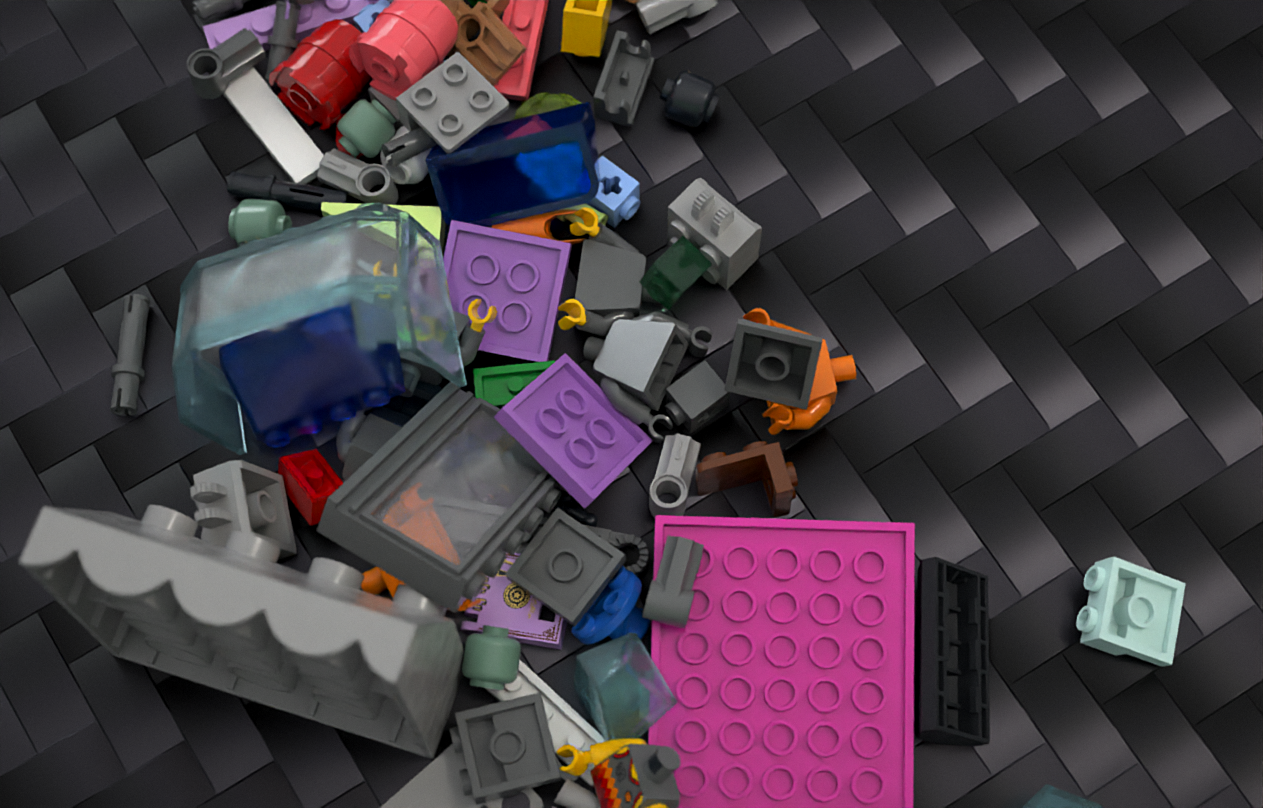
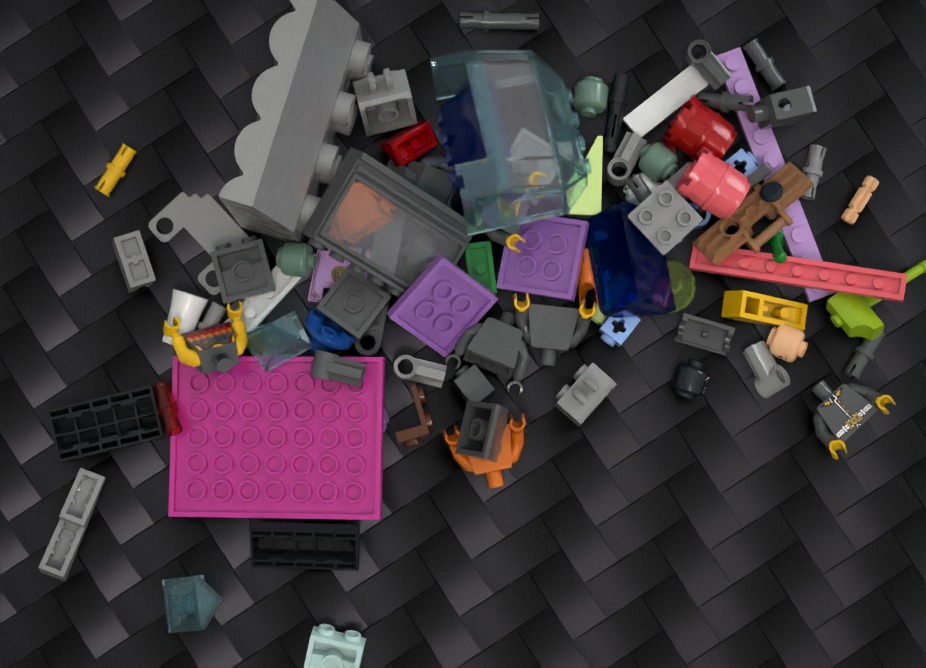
camera: 90 degrees right, 15 degrees up
clear green brick [639,236,712,310] -> none

